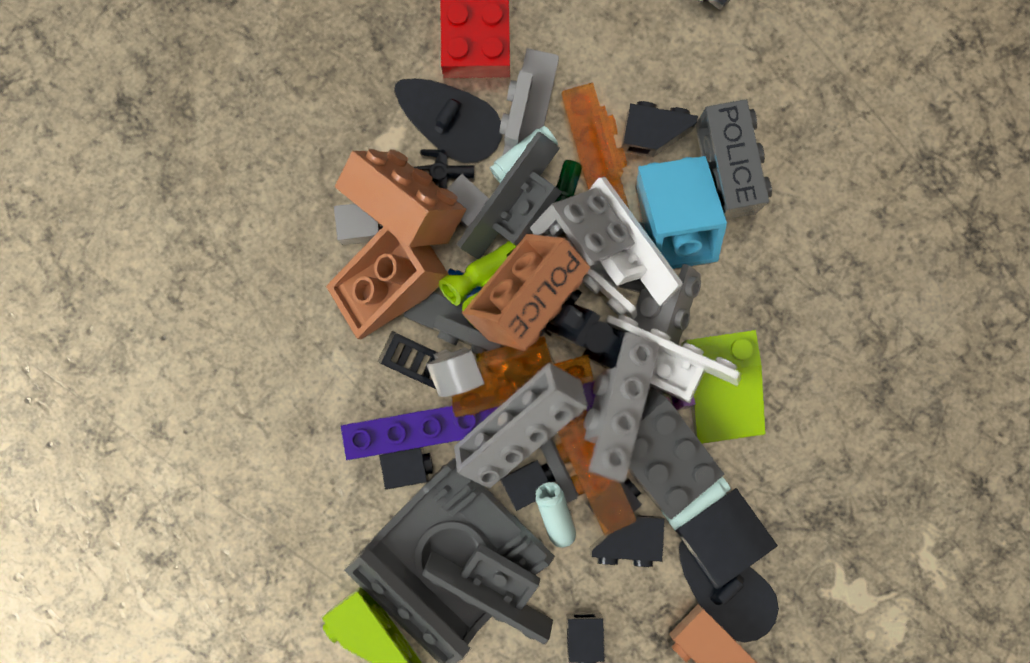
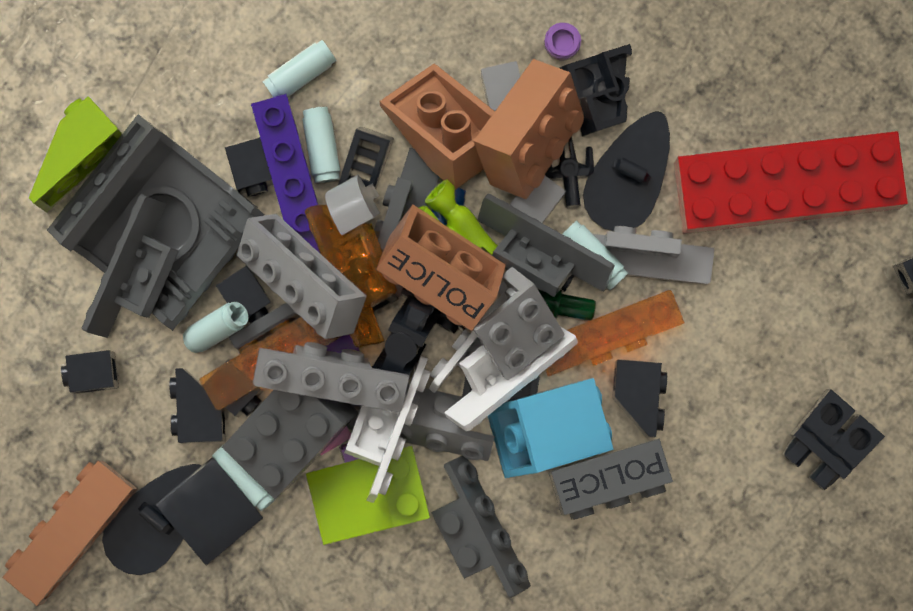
camera: 85 degrees right, 0 degrees up
none -> light aqua piece [262,40,337,97]
none -> light aqua piece [302,107,341,183]
none -> dark grey bracket [431,456,531,598]
none -> medium lavender tile [544,23,581,61]
none -> black slope [559,44,632,136]

